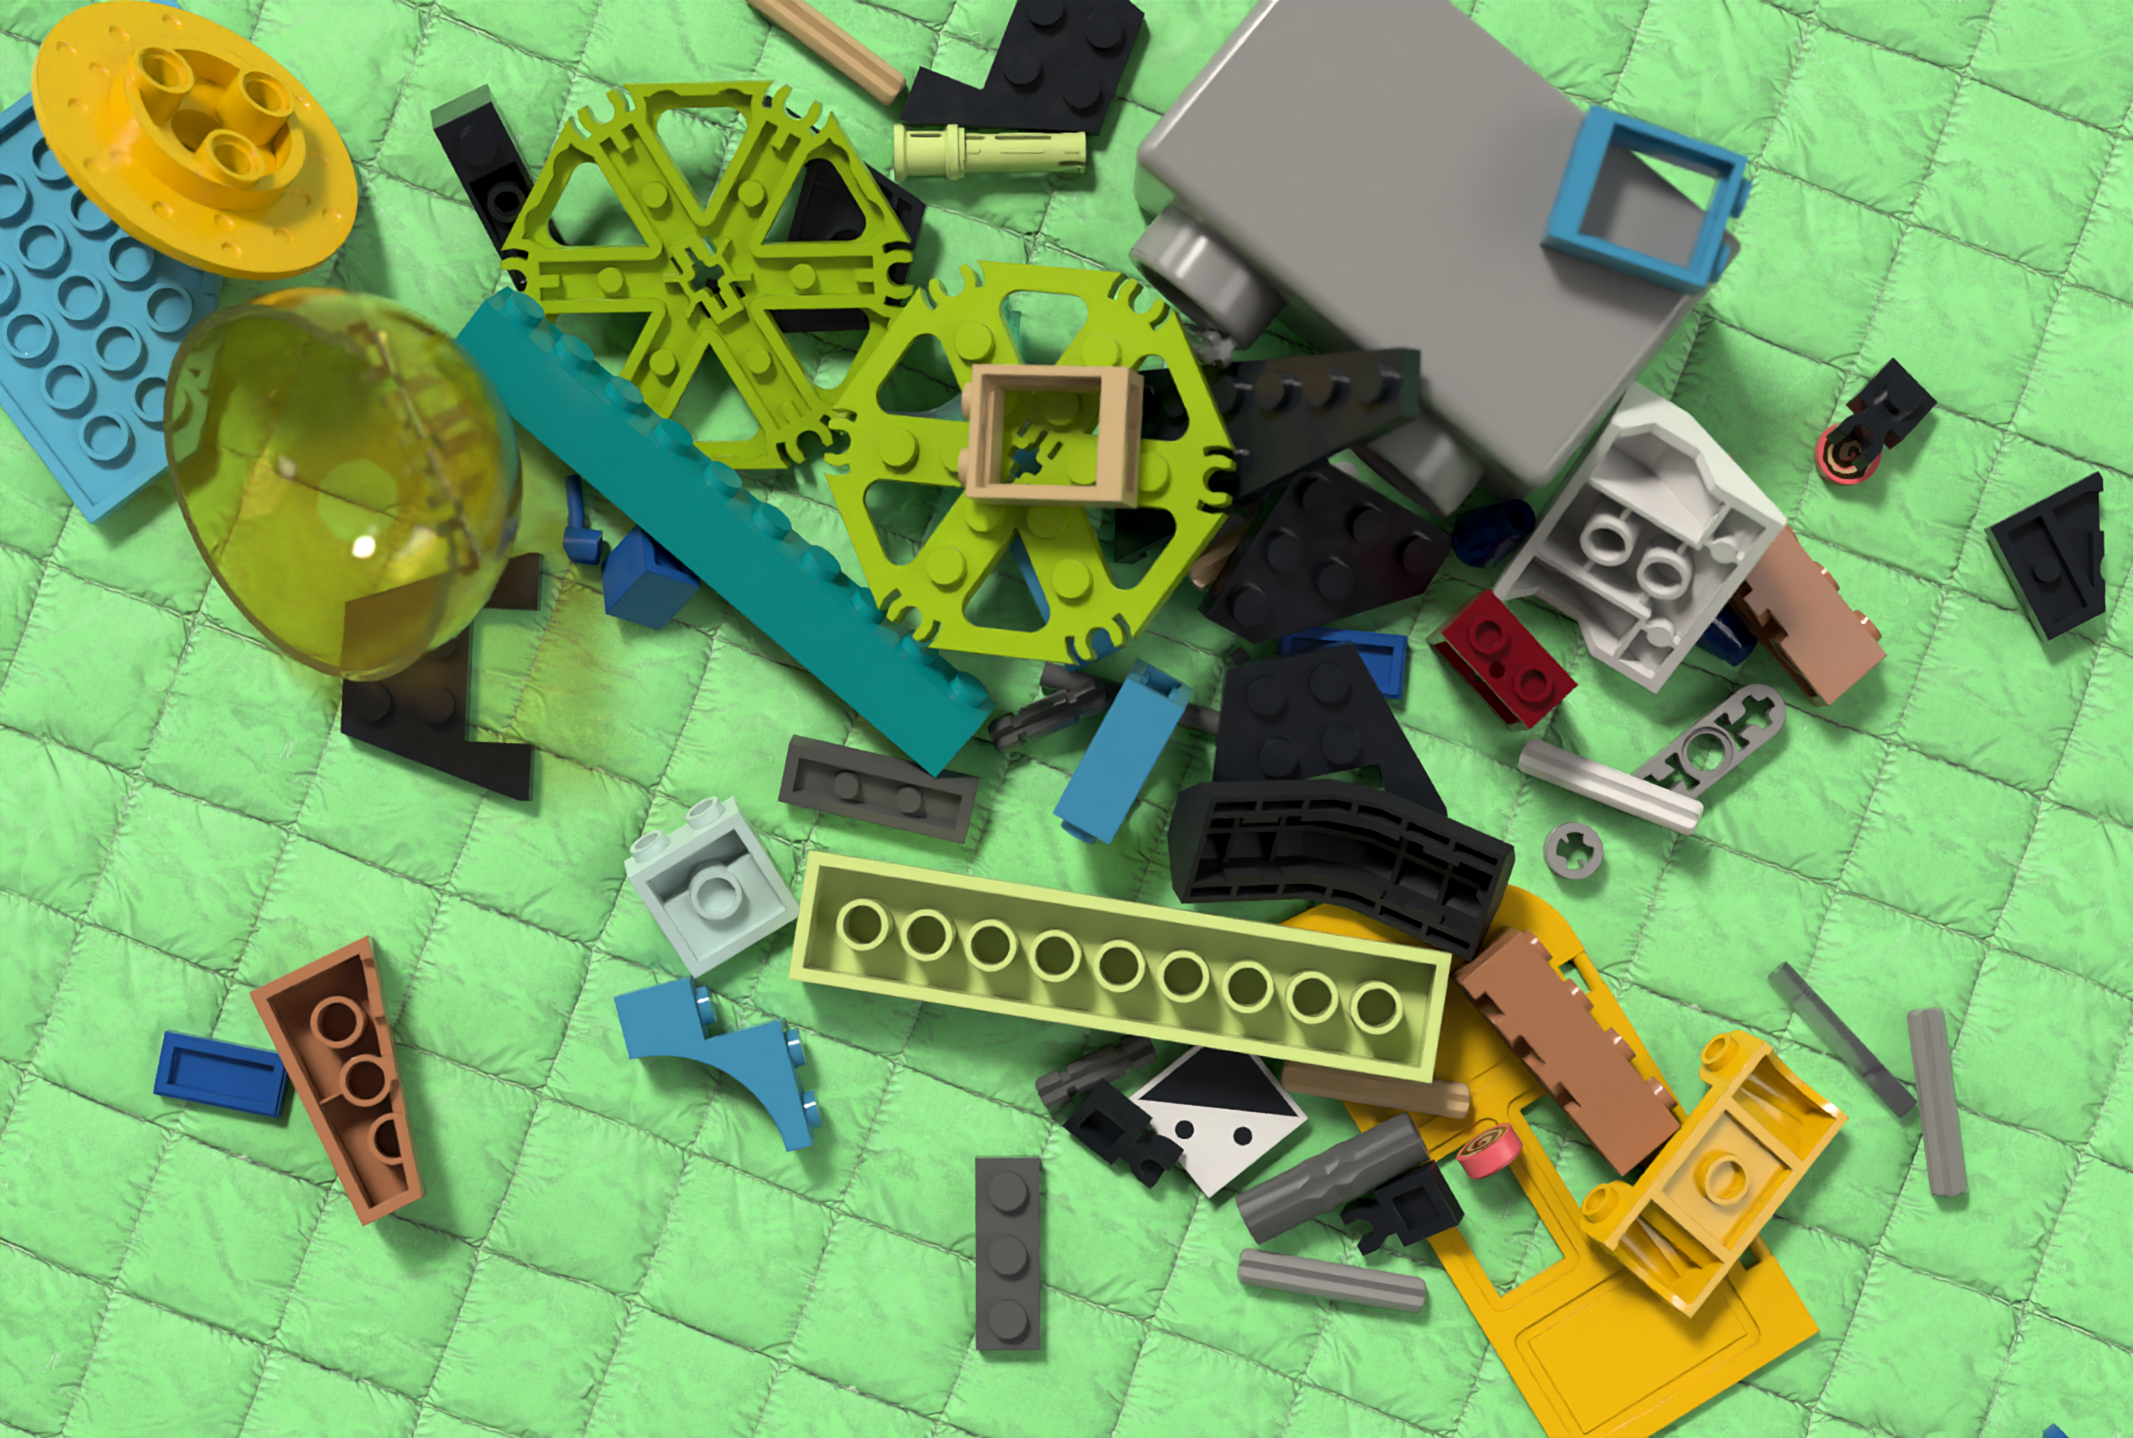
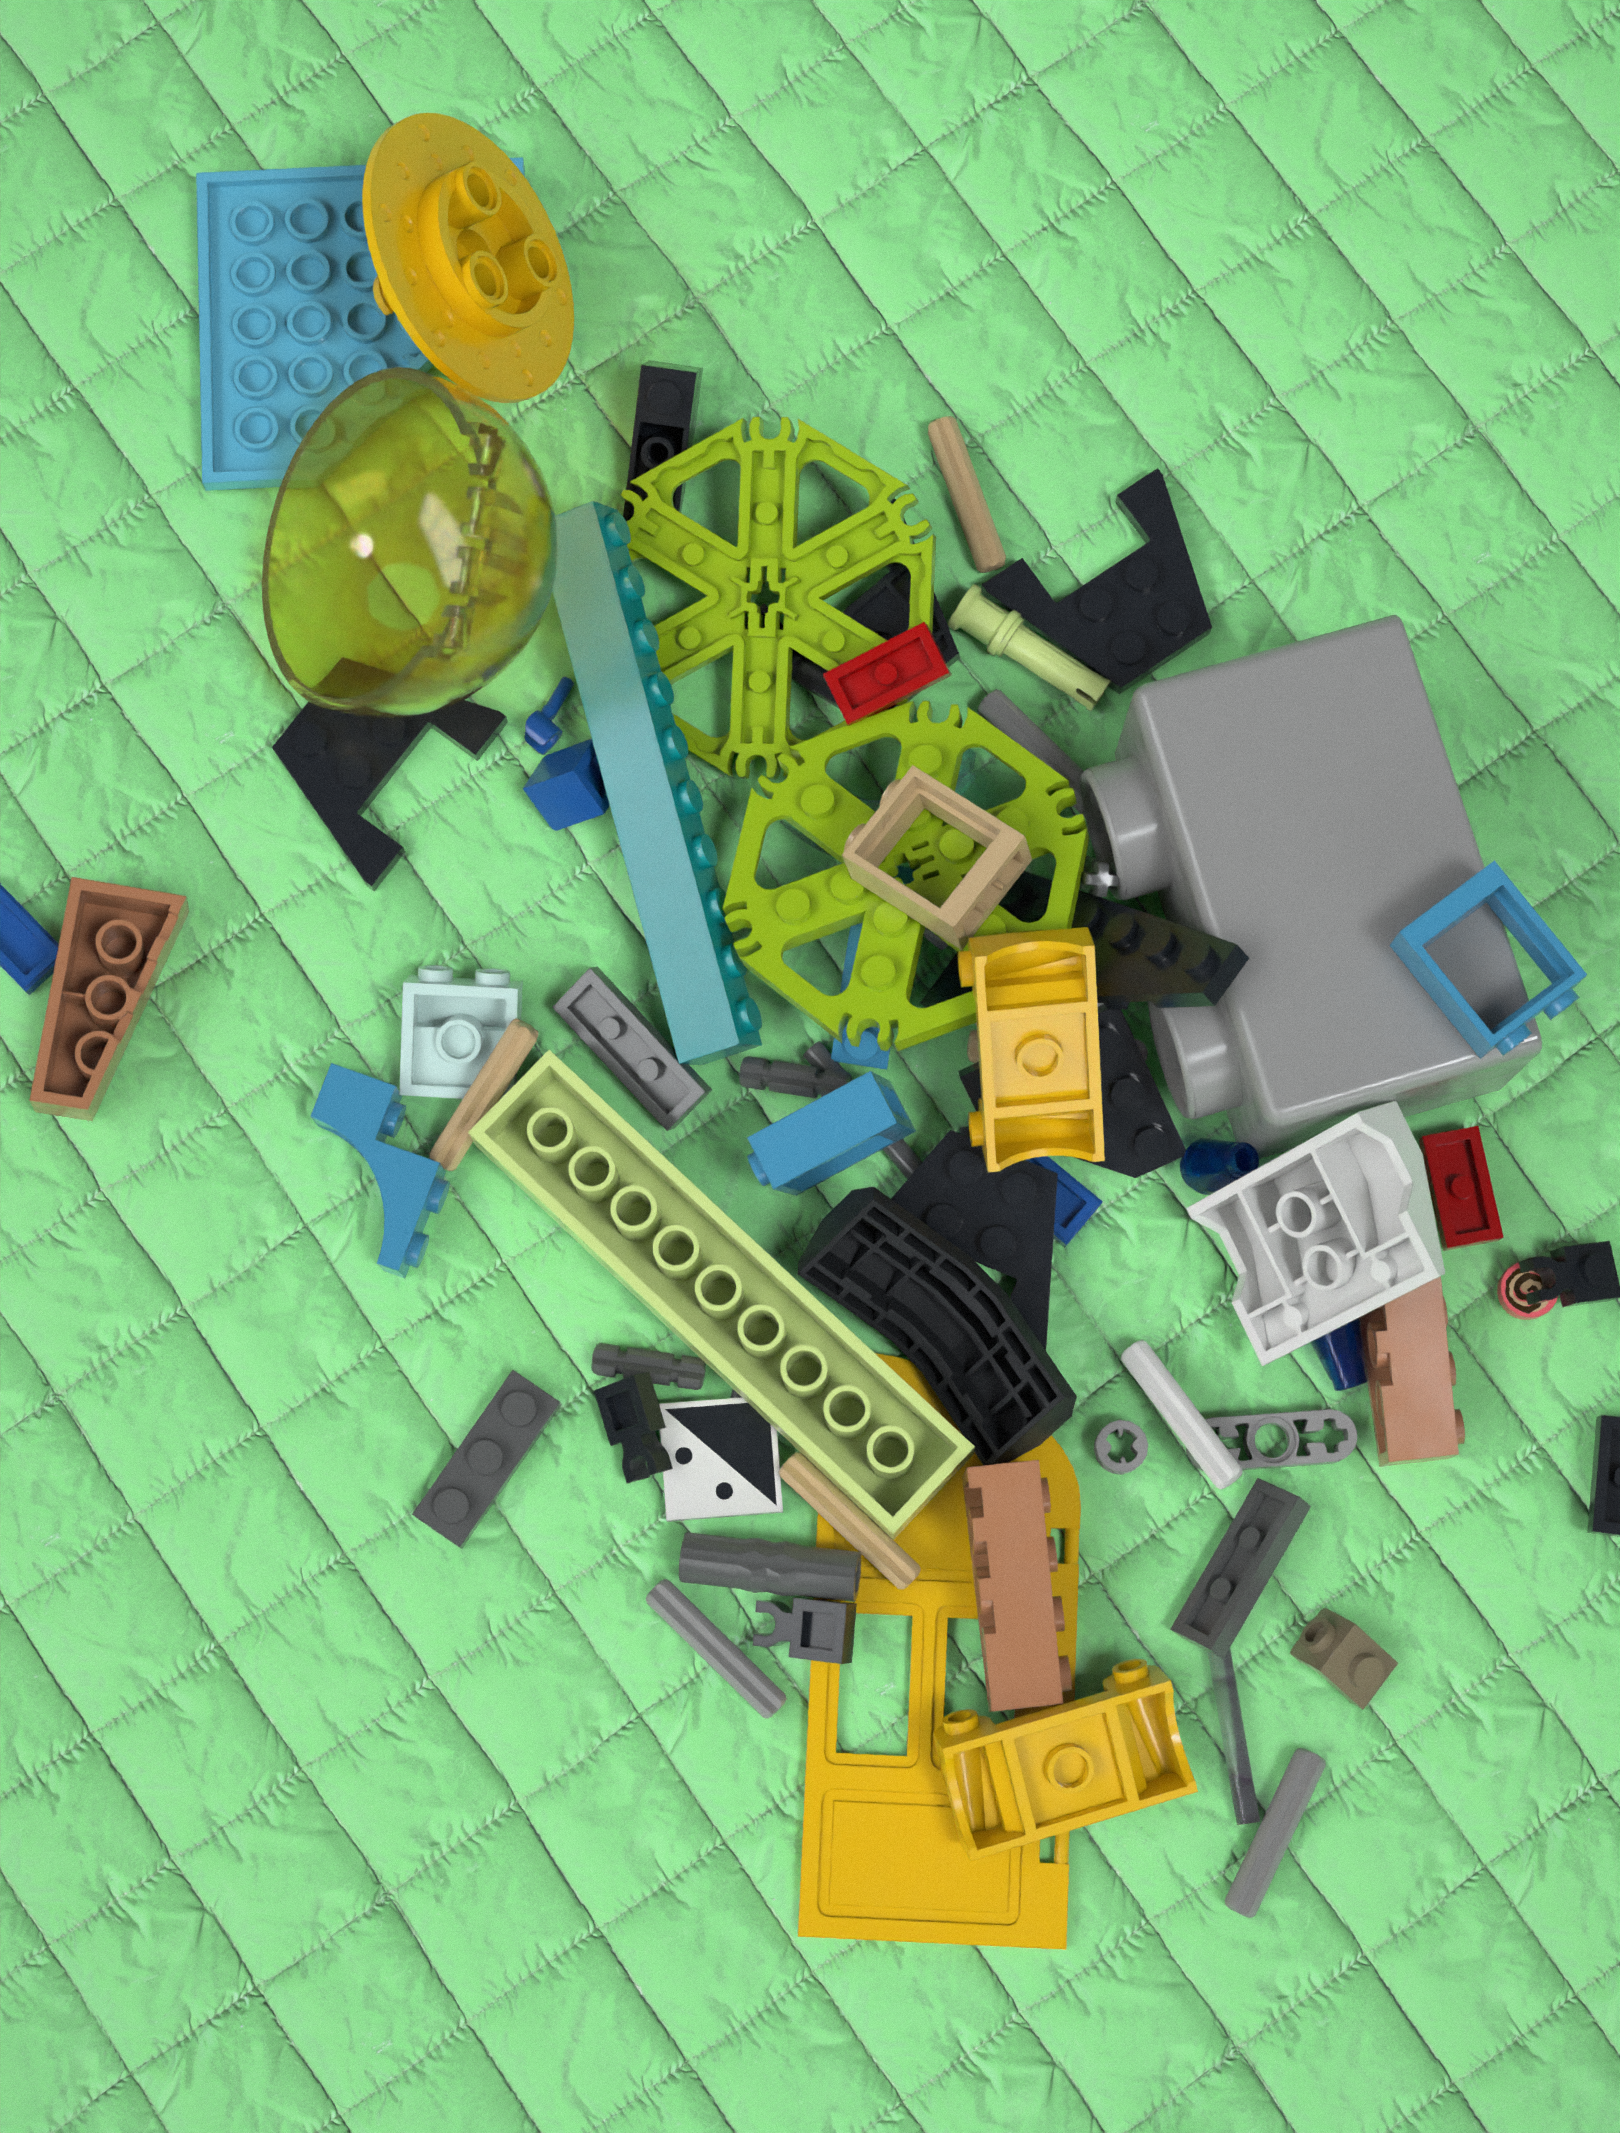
camera: 35 degrees right, 10 degrees down
dark red window [1425,588,1578,732] -> none
coral tile [1456,1123,1523,1180] -> none
none -> tan axle [429,1018,538,1171]
none -> red plate [823,622,952,726]
none -> yellow piece [958,927,1105,1172]
none -> light grey axle [977,689,1085,818]
none -> dark grey plate [1170,1478,1311,1659]
none -> dark tan bracket [1290,1608,1398,1710]
none -> red plate [1418,1126,1504,1251]

